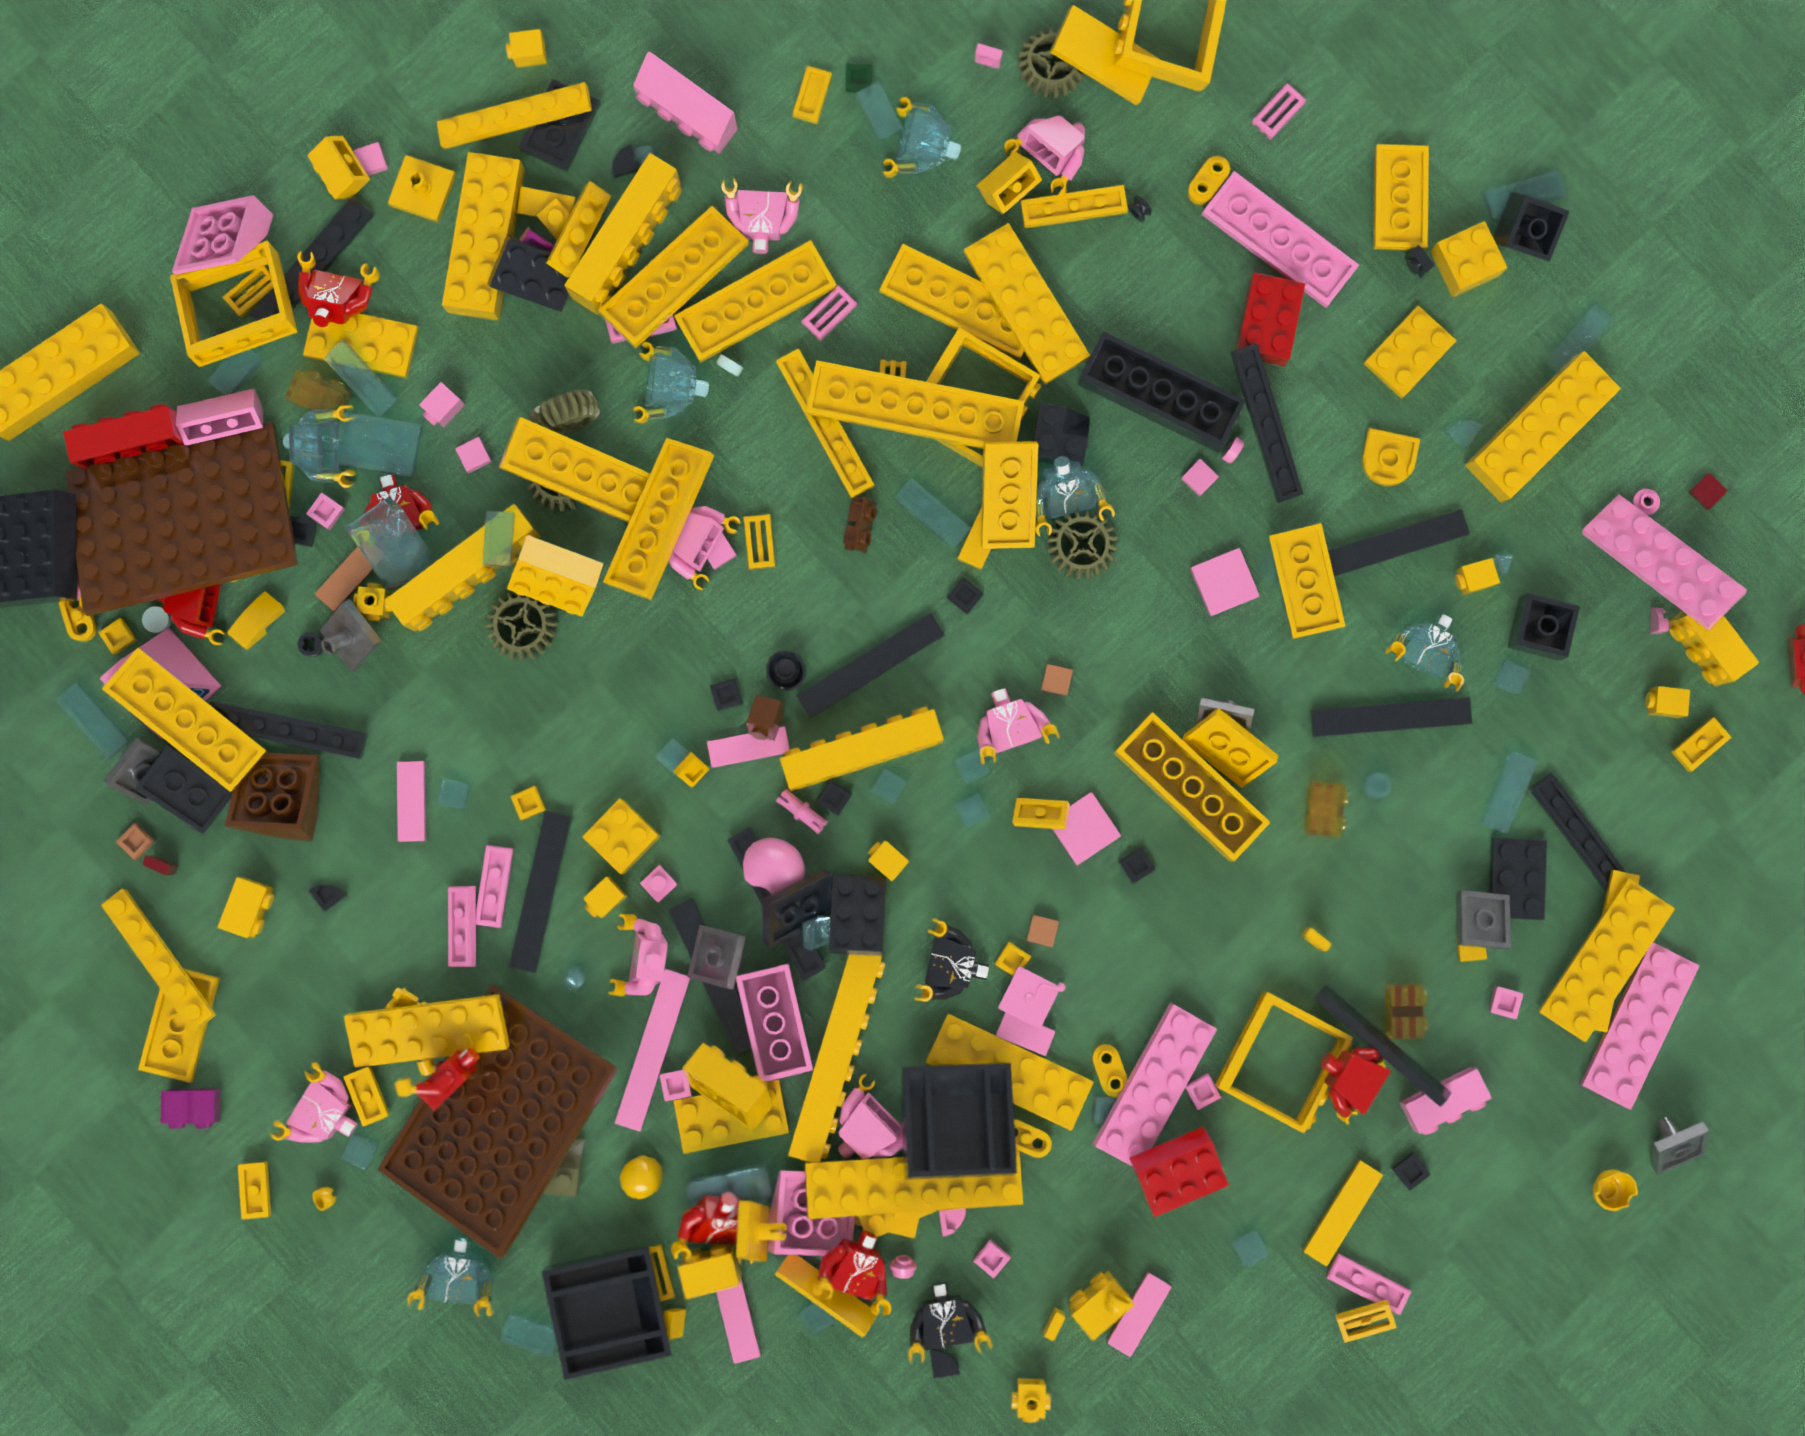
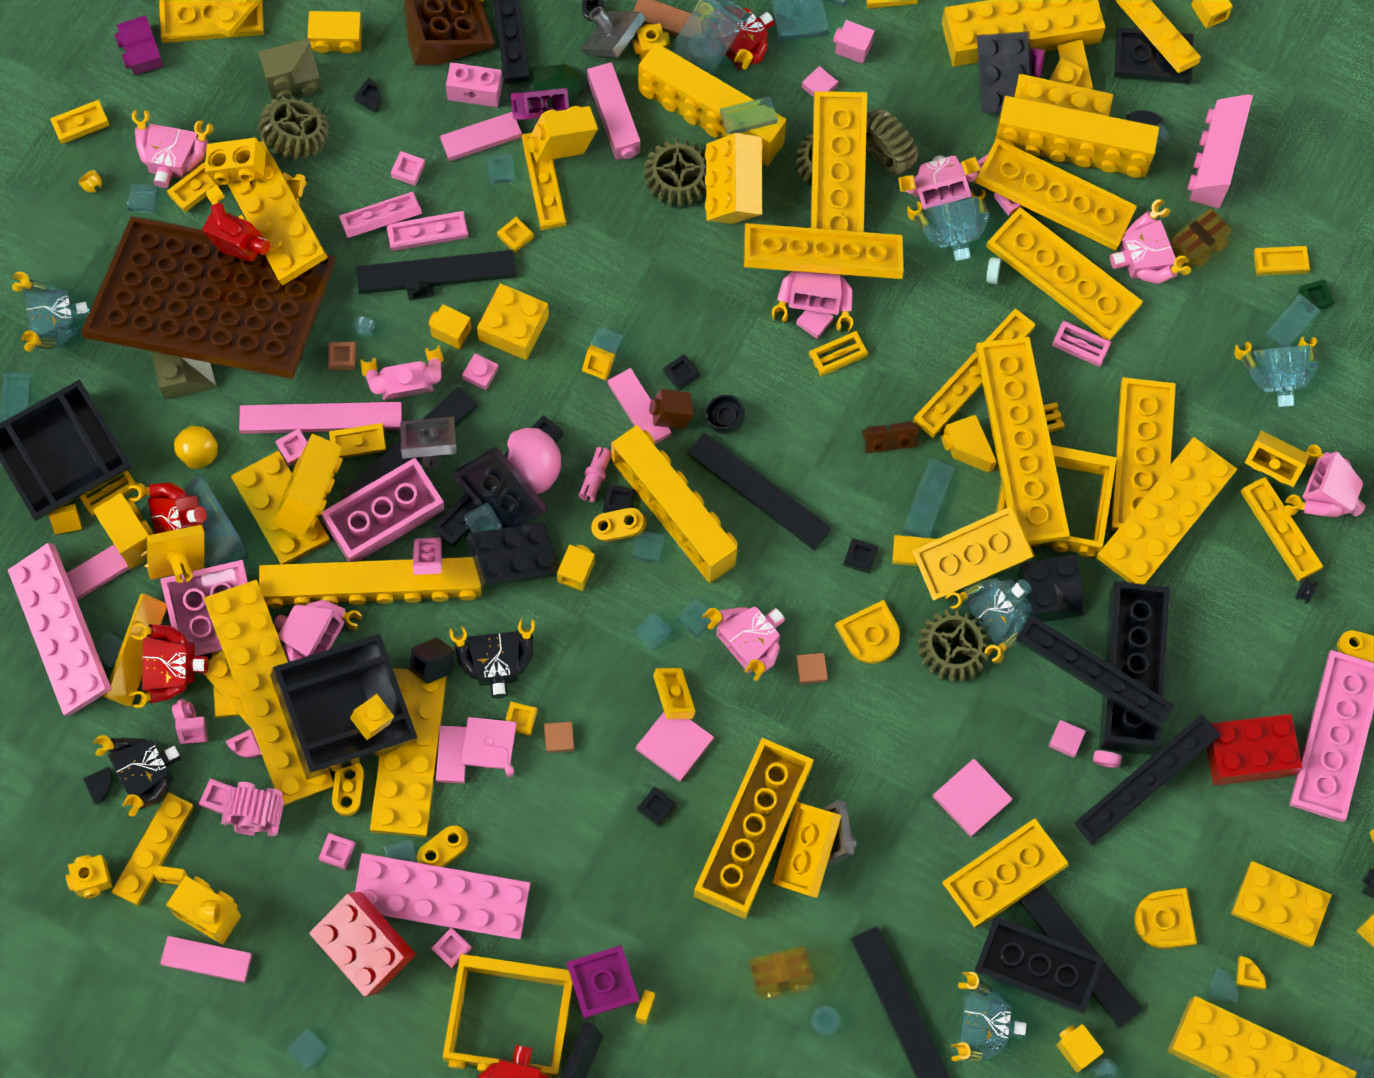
camera: 70 degrees right, 15 degrees down
none -> bright pink plate [8,543,112,716]
none -> yellow plate [112,792,194,906]
none -> bright pink tile [175,717,208,744]
none -> yellow brick [205,137,266,185]
none -> bright pink brick [221,782,284,837]
none -> olive slope [258,38,322,101]
none -> olive gear [258,95,329,160]
none -> bright pink tile [318,833,356,870]
none -> nougat tile [328,342,356,370]
none -> yellow plate [329,423,387,458]
none -> yellow brick [350,694,394,740]
none -> bright pink plate [391,151,425,186]
none -> black tile [405,280,435,301]
none -> black brick [409,637,455,684]
none -> bright pink tile [413,537,442,575]
none -> bright pink brick [446,62,503,107]
none -> magenta torso [511,88,569,119]
none -> yellow tile [521,133,566,230]
none -> yellow brick [528,106,598,162]
none -> dark green slope [531,64,581,108]
none -> magenta tile [566,945,639,1019]
none -> bright pink brick [587,62,640,160]
none -> yellow plate [591,508,646,542]
none -> yellow tile [835,600,900,664]
none -> bright pink torso [898,155,980,210]
none -> yellow slope [941,414,997,473]
none -> black brick [975,916,1104,1016]
none -> black plate [1016,615,1174,730]
none -> clear yellow brick [1170,208,1232,269]
none -> yellow tile [1236,956,1266,990]

